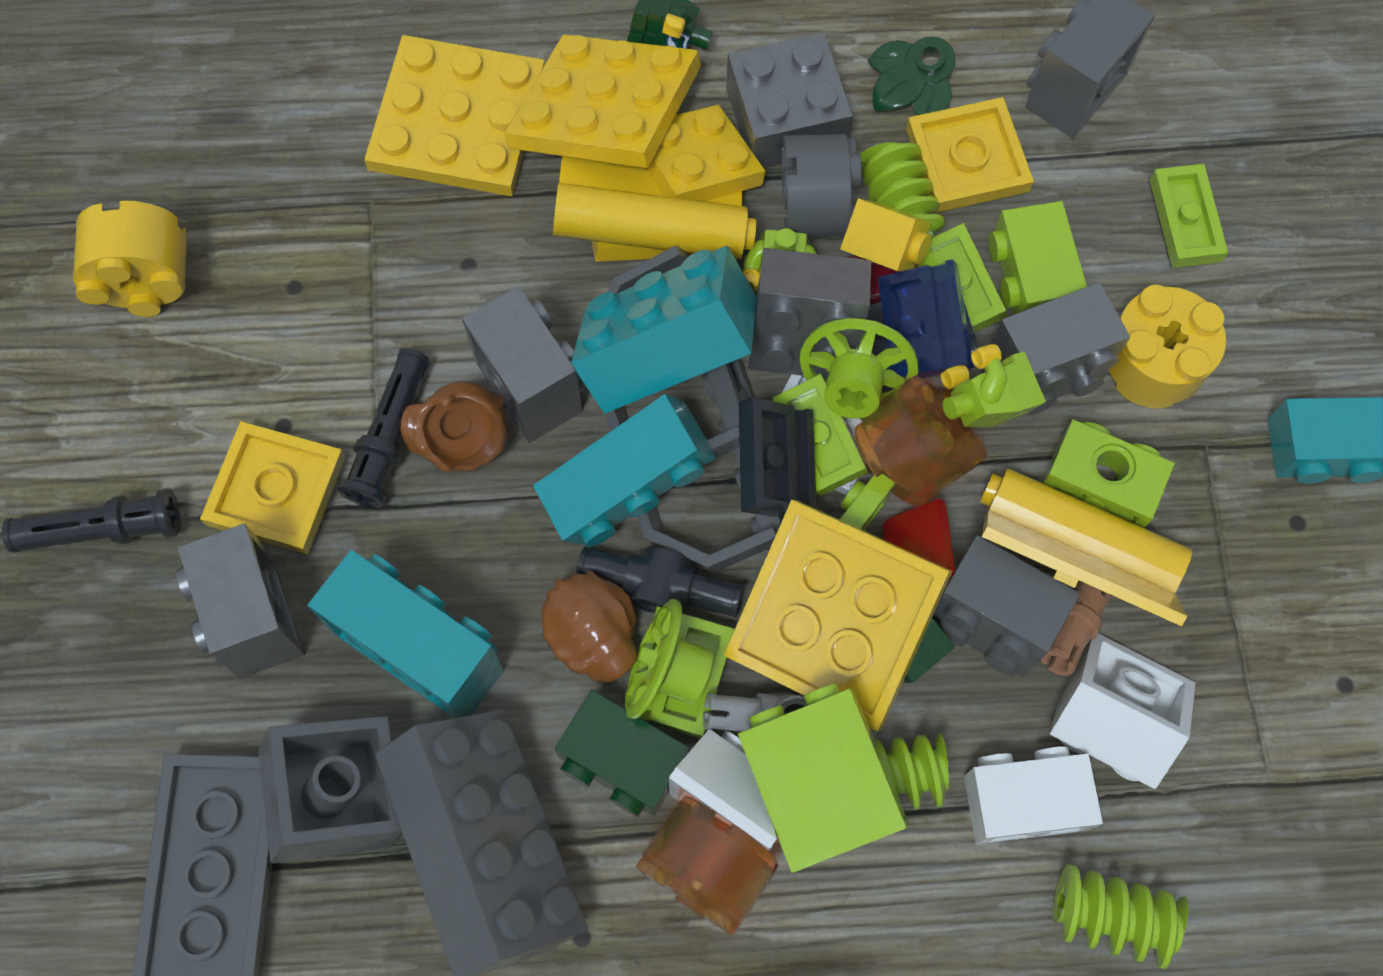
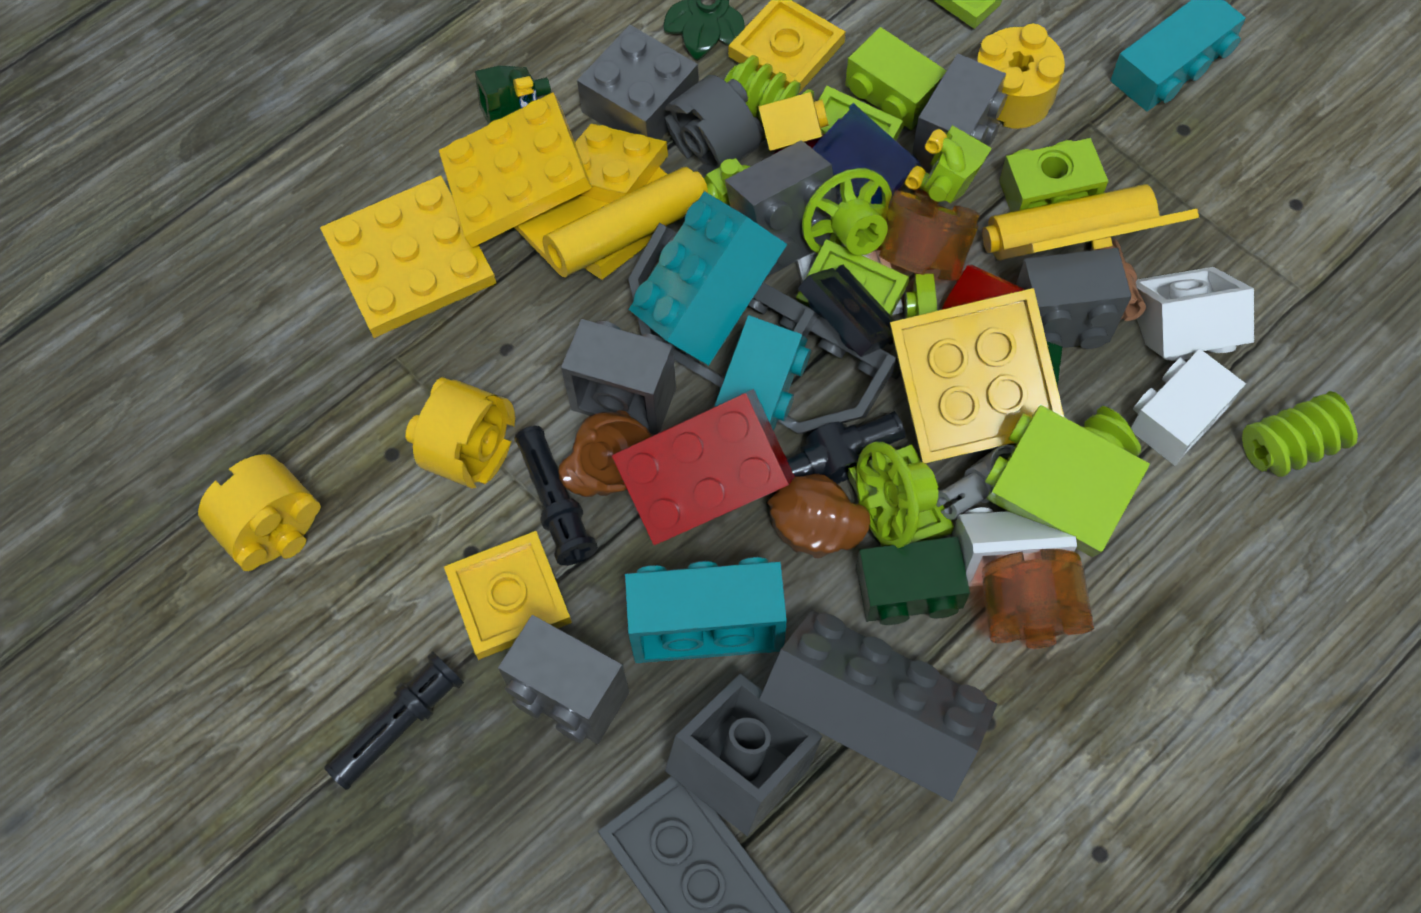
camera: 35 degrees left, 5 degrees down
none -> yellow brick [405,377,515,489]
none -> red brick [611,389,795,546]

